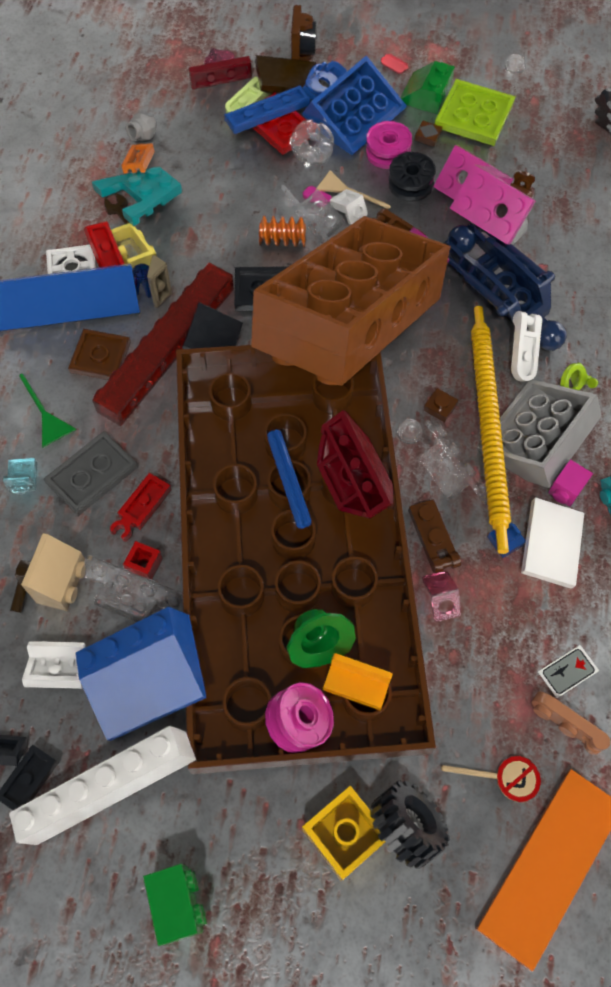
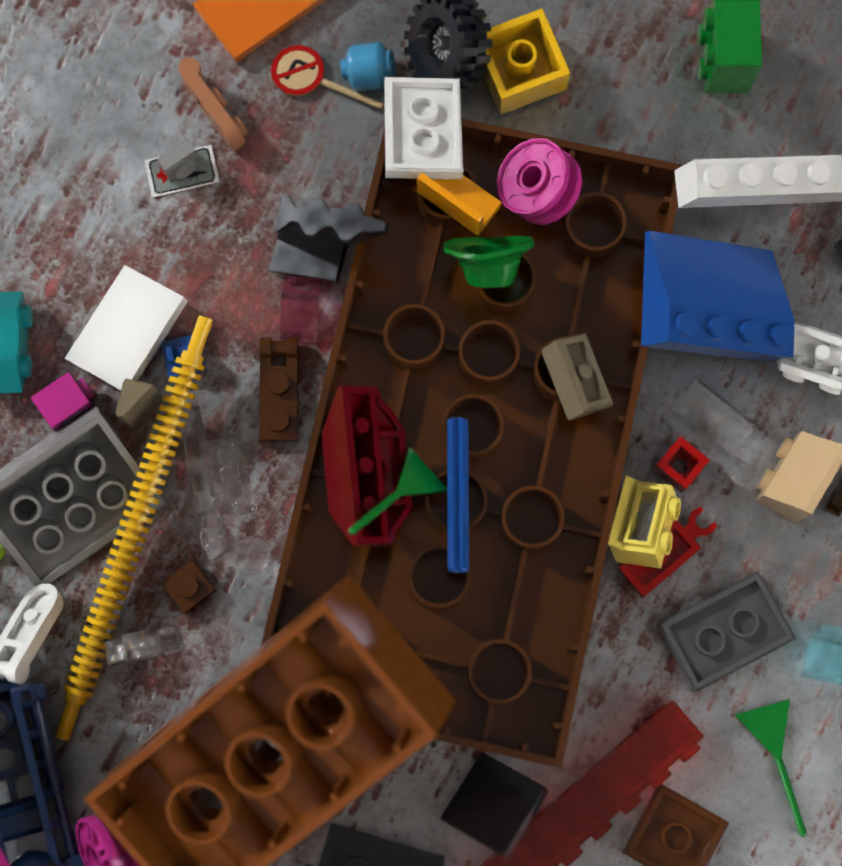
camera: 160 degrees left, 15 degrees up
none -> clear plate [105,625,185,666]
none -> dark tan slope [115,378,163,431]
none -> light grey plate [157,138,201,182]
none -> black piece [269,194,389,283]
none -> dark azure head [340,41,396,92]
none -> green piece [348,446,447,535]
none -> white tile [384,77,463,180]
none -> dark tan slope [542,333,613,420]
none -> light yellow window [608,475,681,569]

